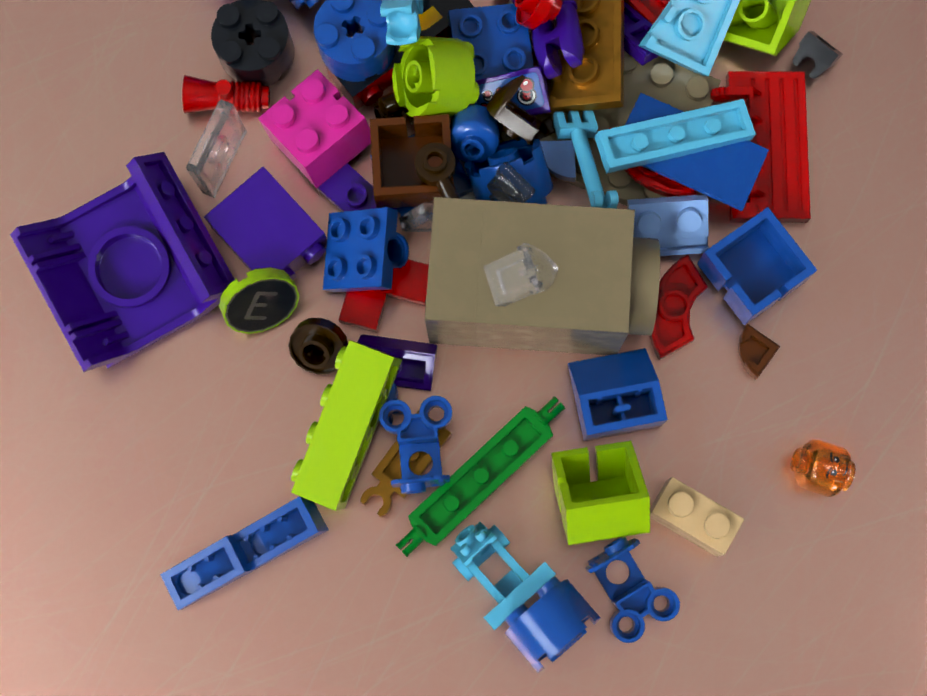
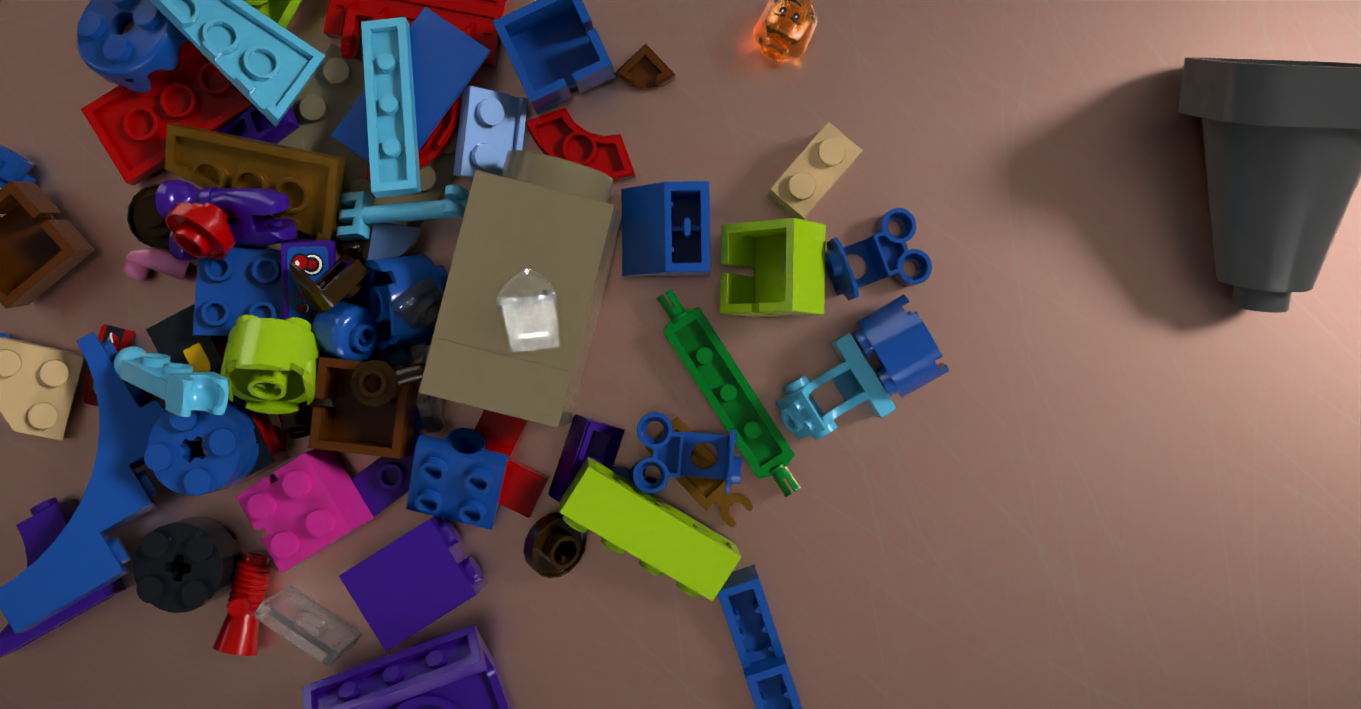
camera: 80 degrees left, 10 degrees up
tile [219,267,299,334] -> none

